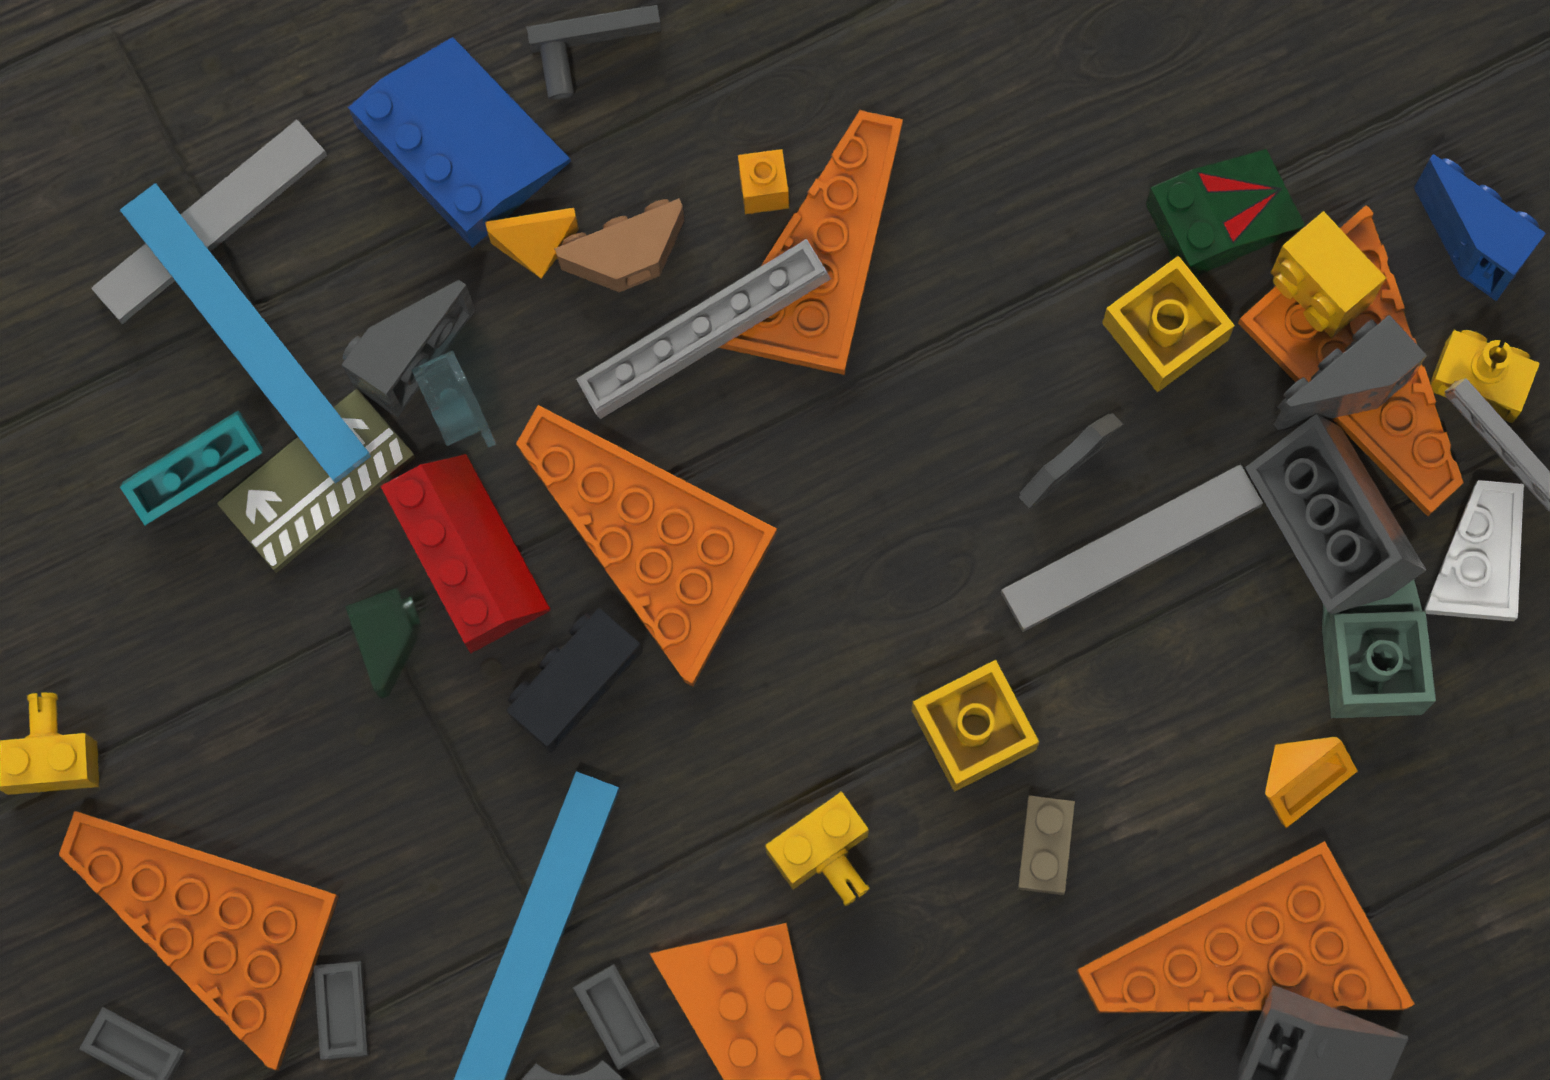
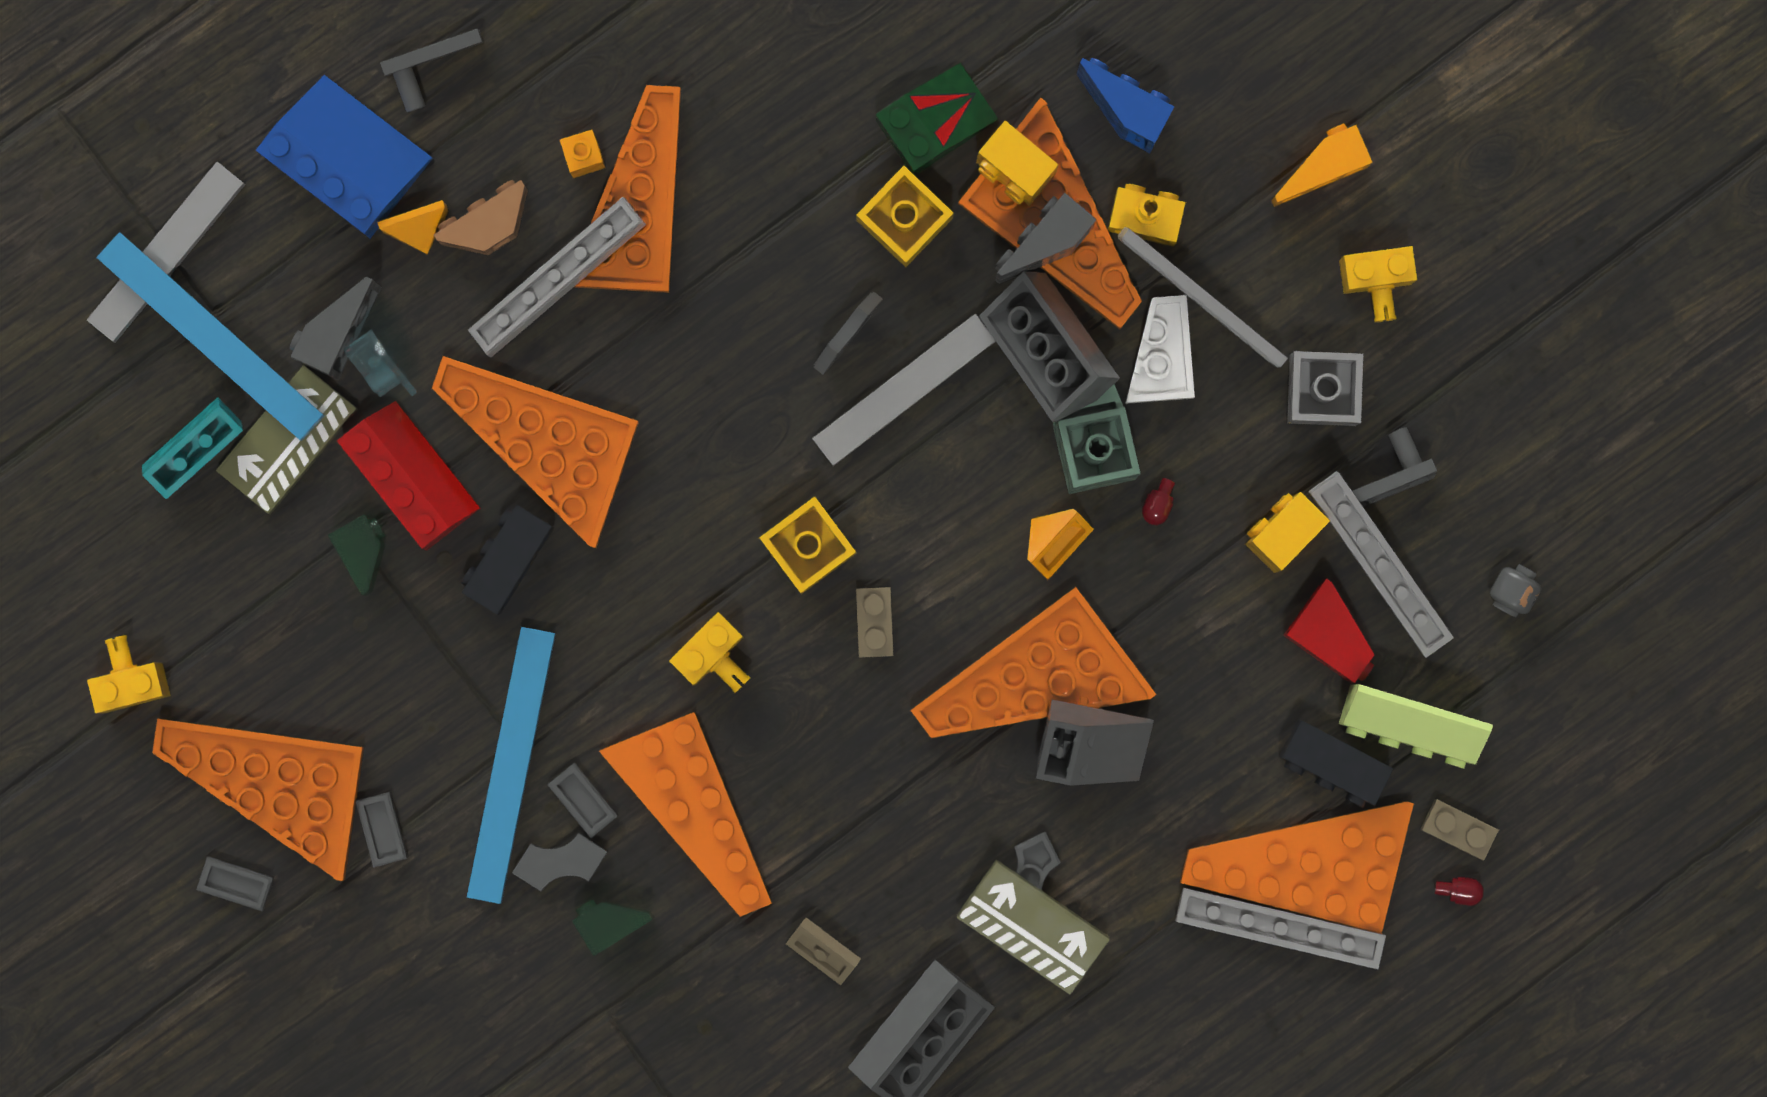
camera: 15 degrees left, 10 degrees up
none -> dark red cylinder [1142,478,1175,525]

